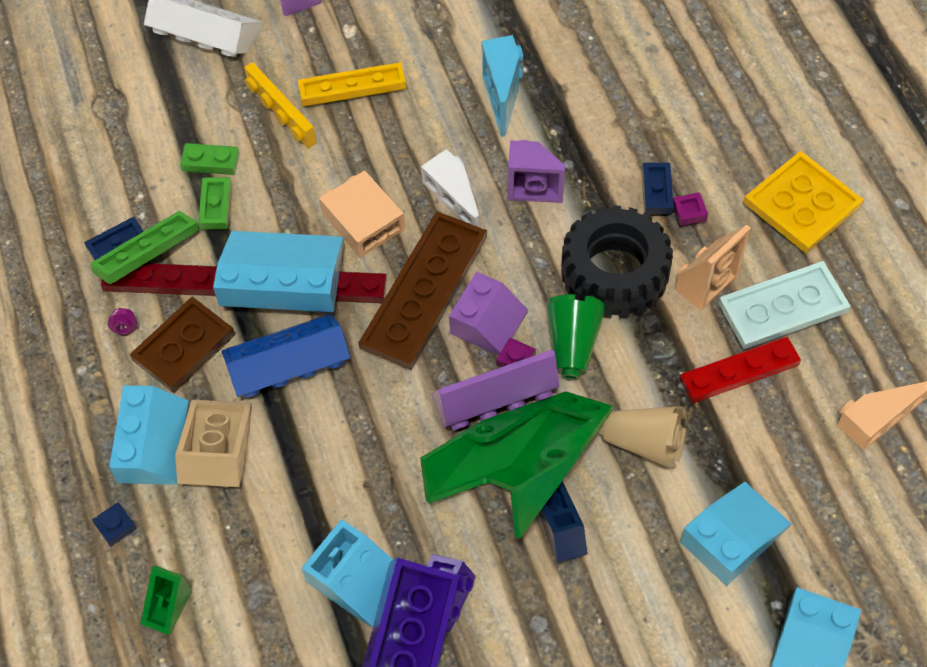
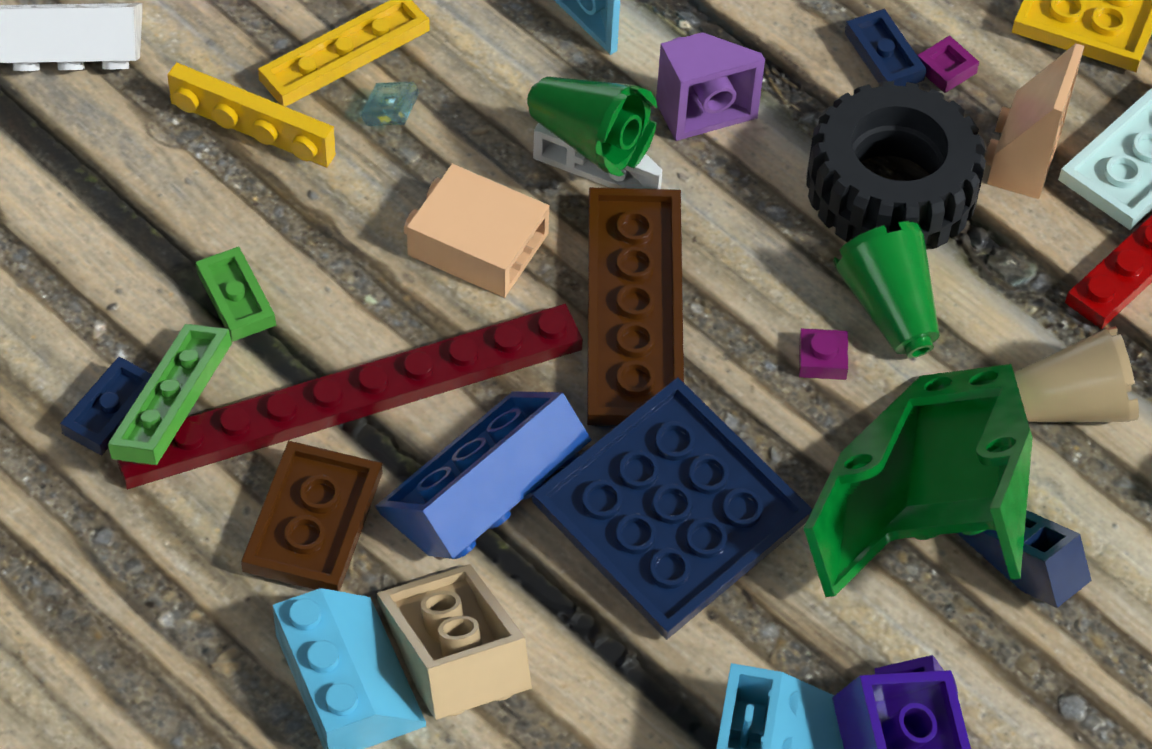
camera: 30 degrees left, 5 degrees down
magenta plate [107,308,137,335] -> none
bright green plate [180,143,240,175] -> none
medium azure slope [213,231,344,312] -> none
medium lavender slope [431,349,560,431] -> none
medium lavender slope [449,272,528,356] -> none
none -> clear light blue tile [360,81,420,126]
none -> green cone [527,76,657,176]
none -> dark blue plate [532,377,813,640]

